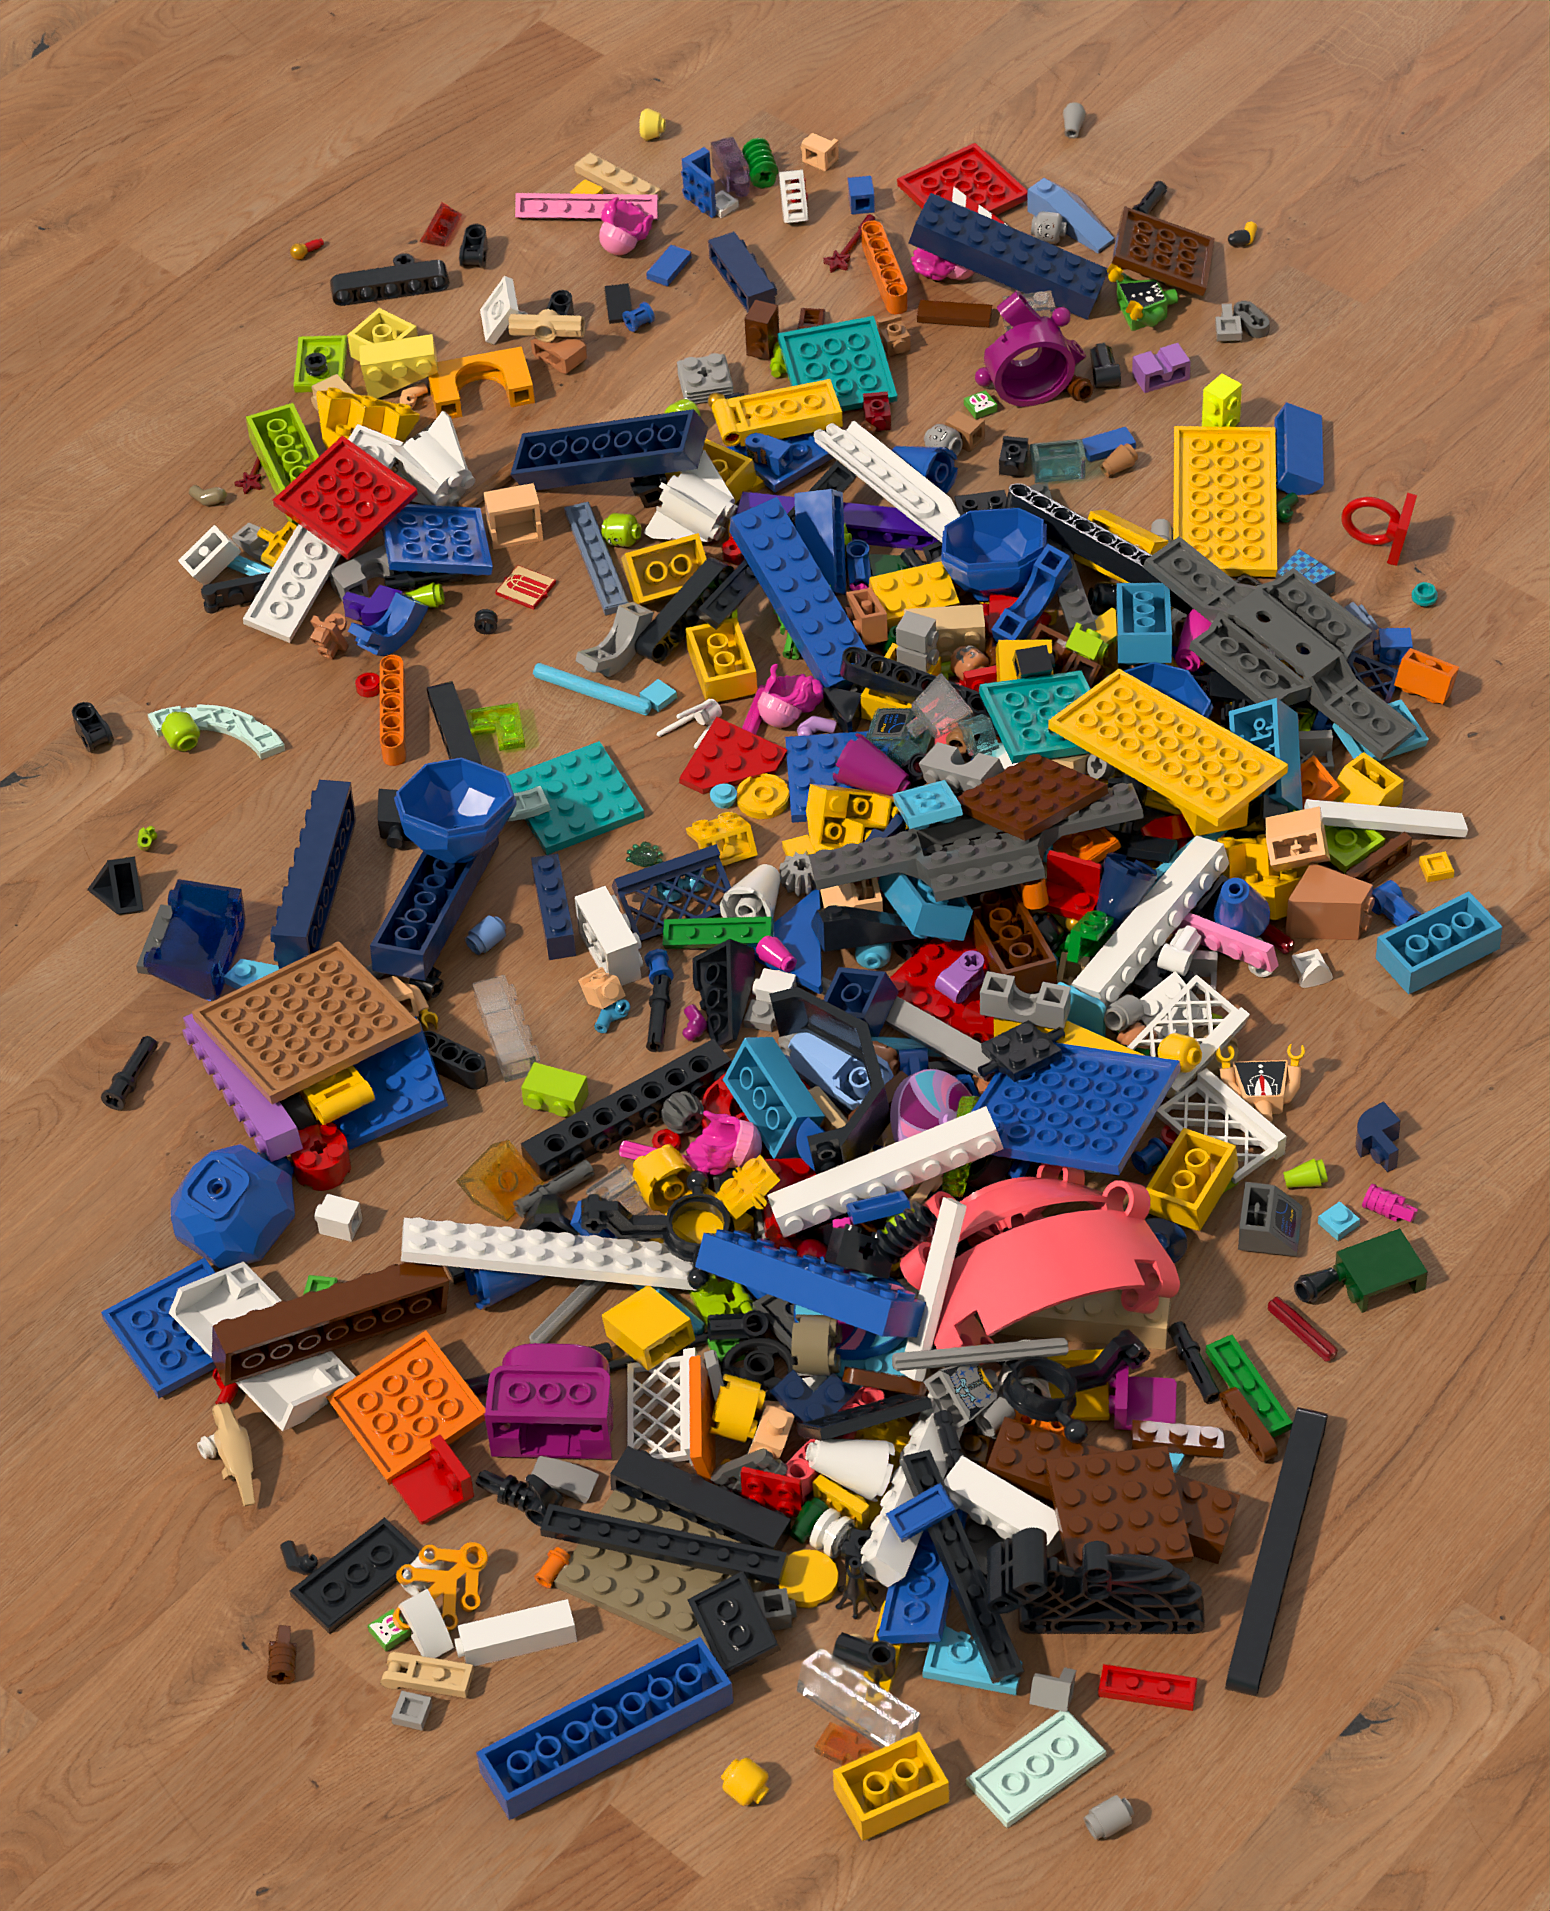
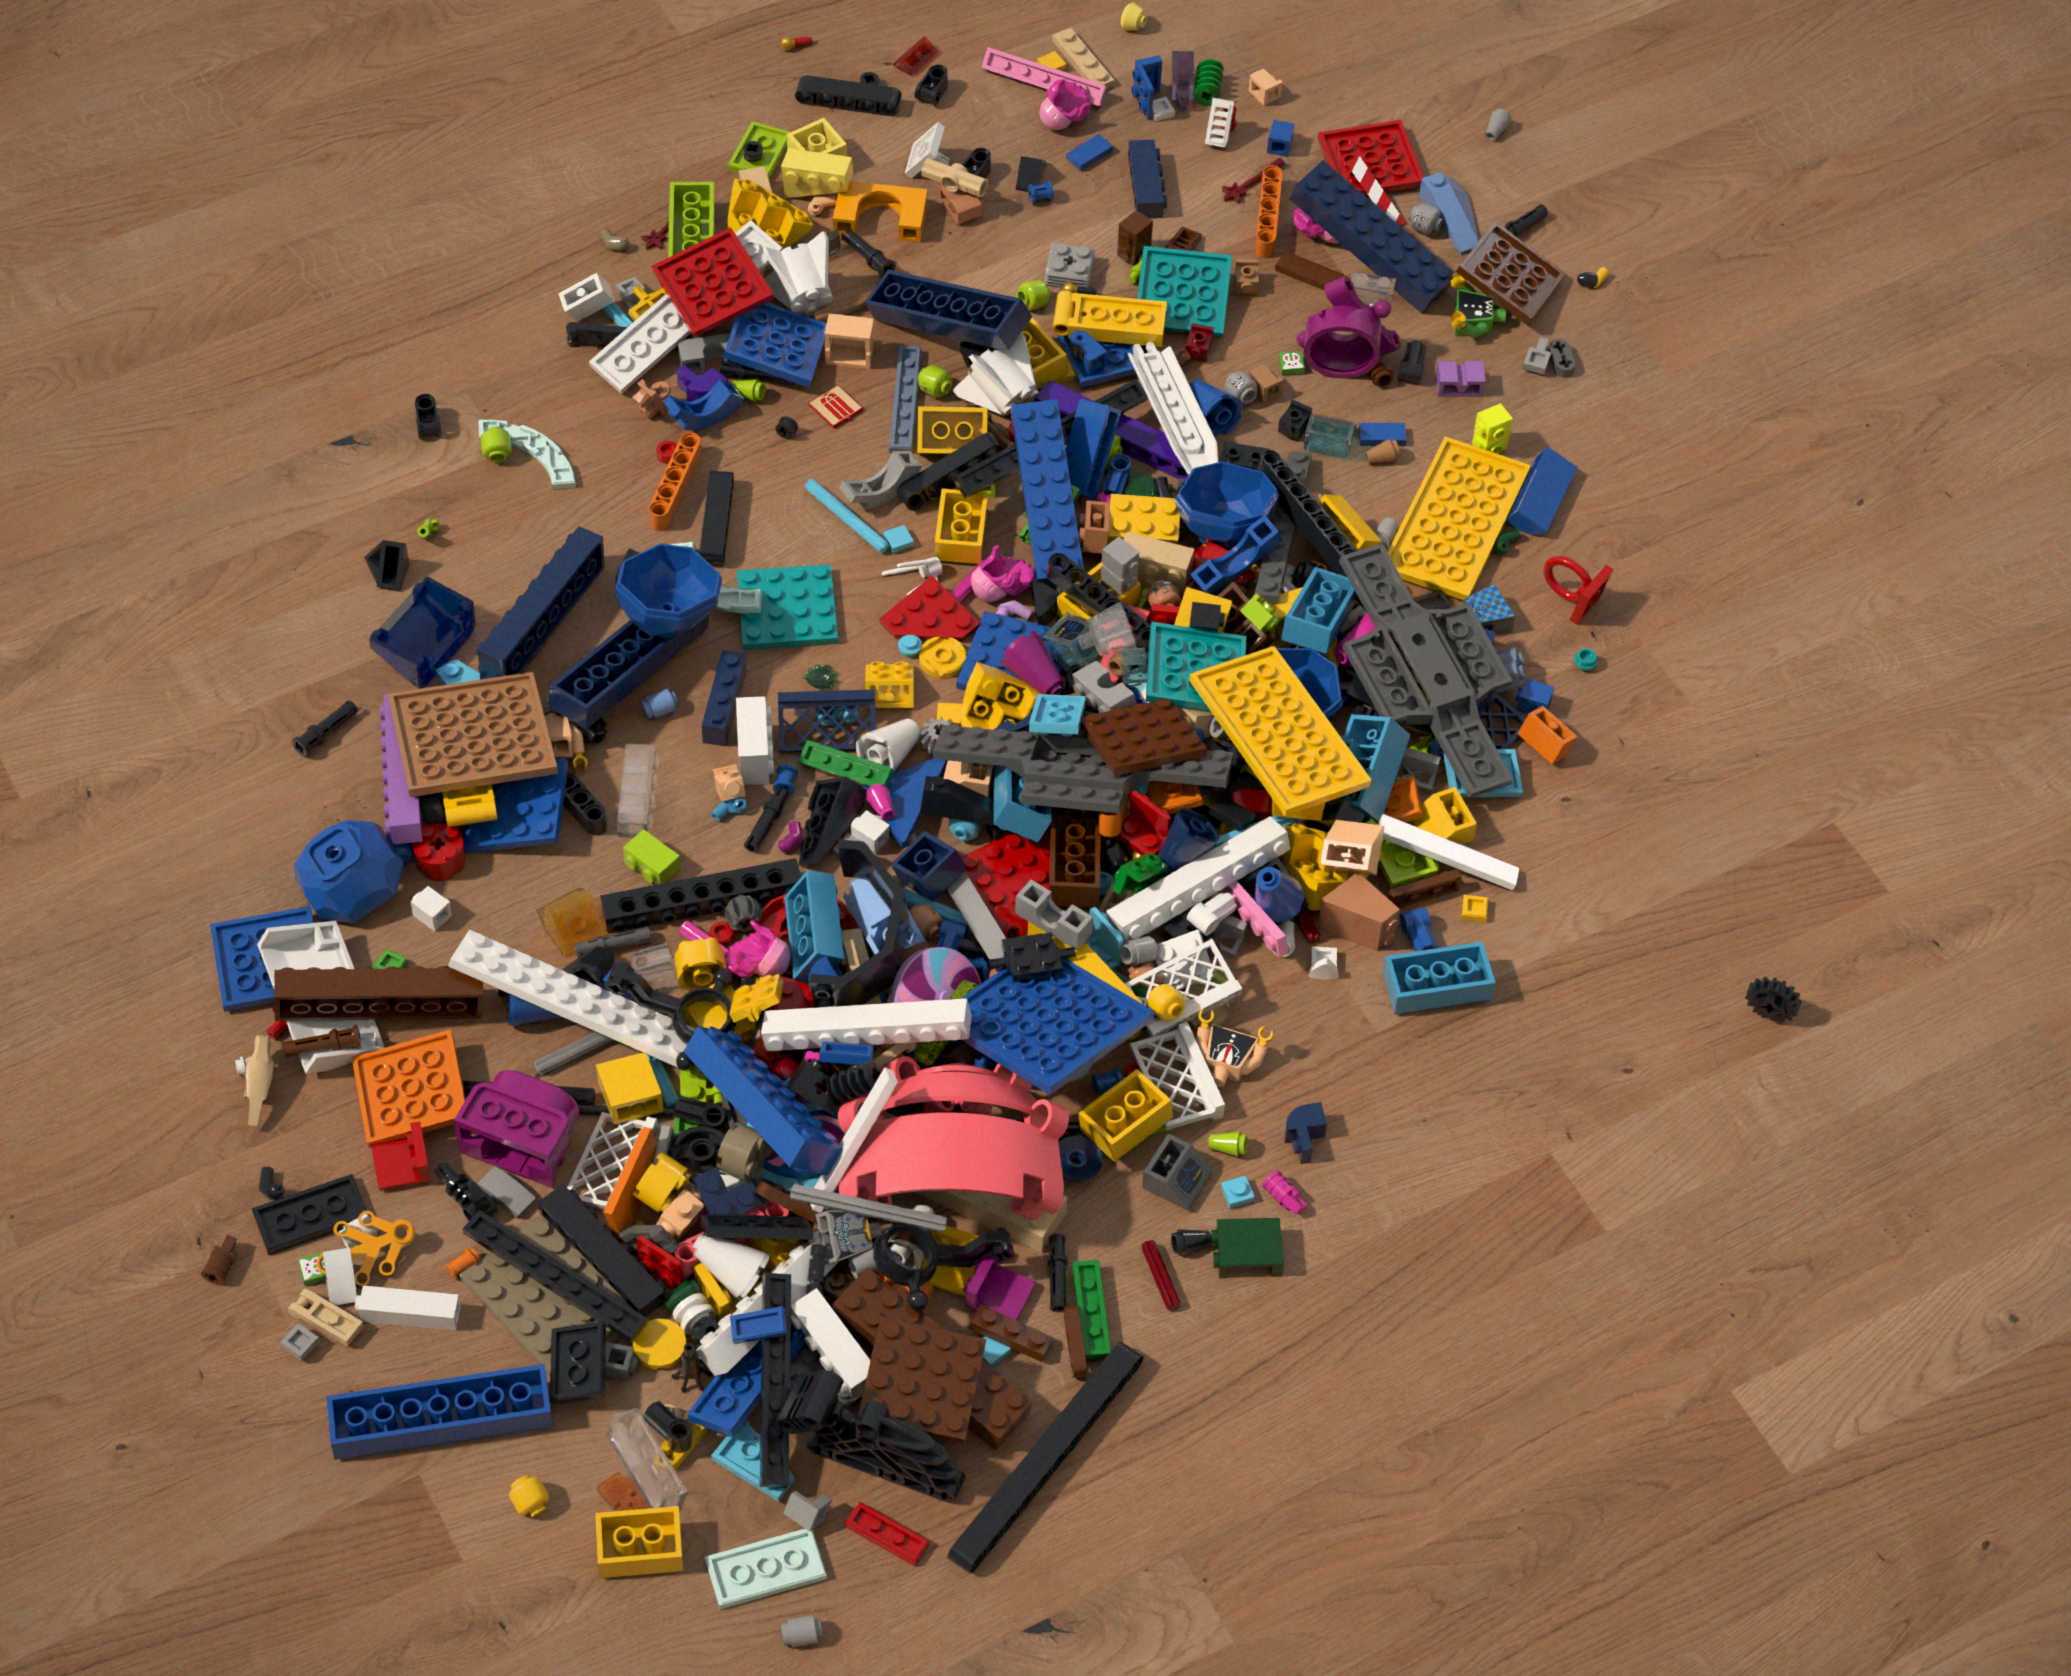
camera: 15 degrees right, 5 degrees up
clear neon green plate [466,702,525,751] -> none
medium lavender piece [935,950,985,1004] -> none
none -> reddish brown pin [281,1025,362,1058]
none -> black pin [841,228,896,278]

